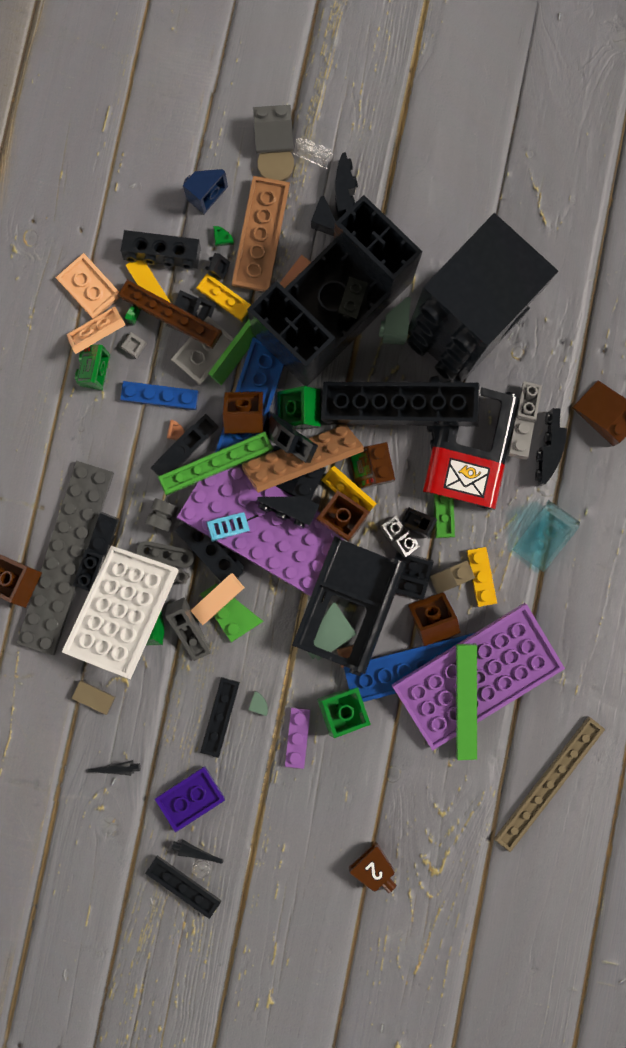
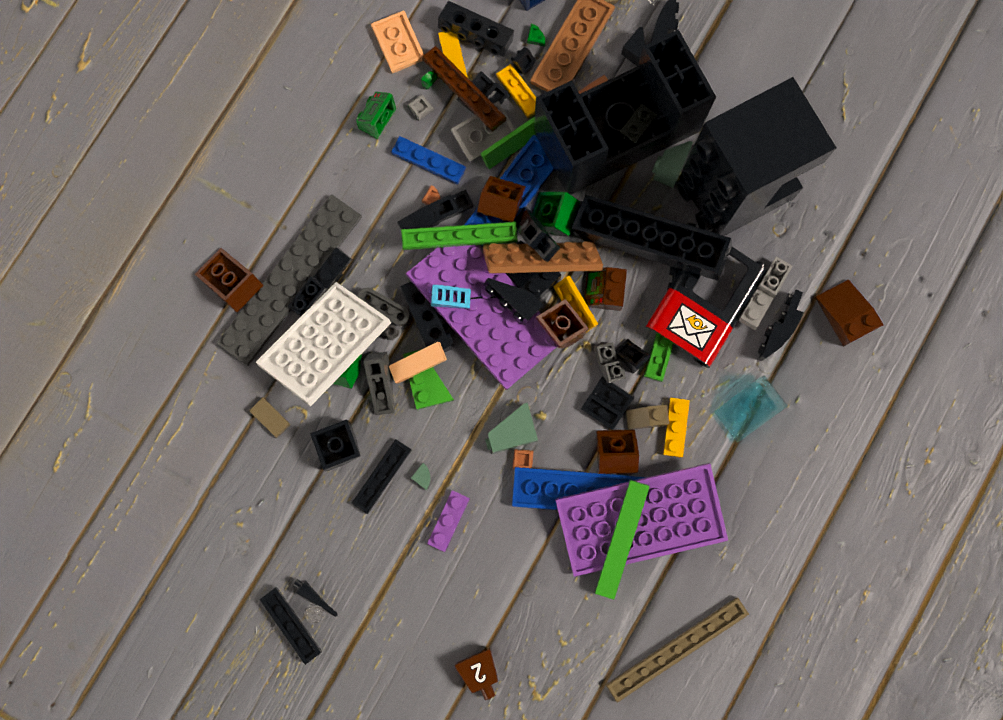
camera: 25 degrees right, 5 degrees down
light nougat tile [67,307,126,354] -> none
black piece [87,760,141,776] -> none
dark grey wheel [145,498,178,532] -> none
dark purple plate [155,766,225,833] -> none
black piece [292,536,406,676] -> none
green slope [317,687,371,739] -> none
none -> black slope [310,419,361,471]

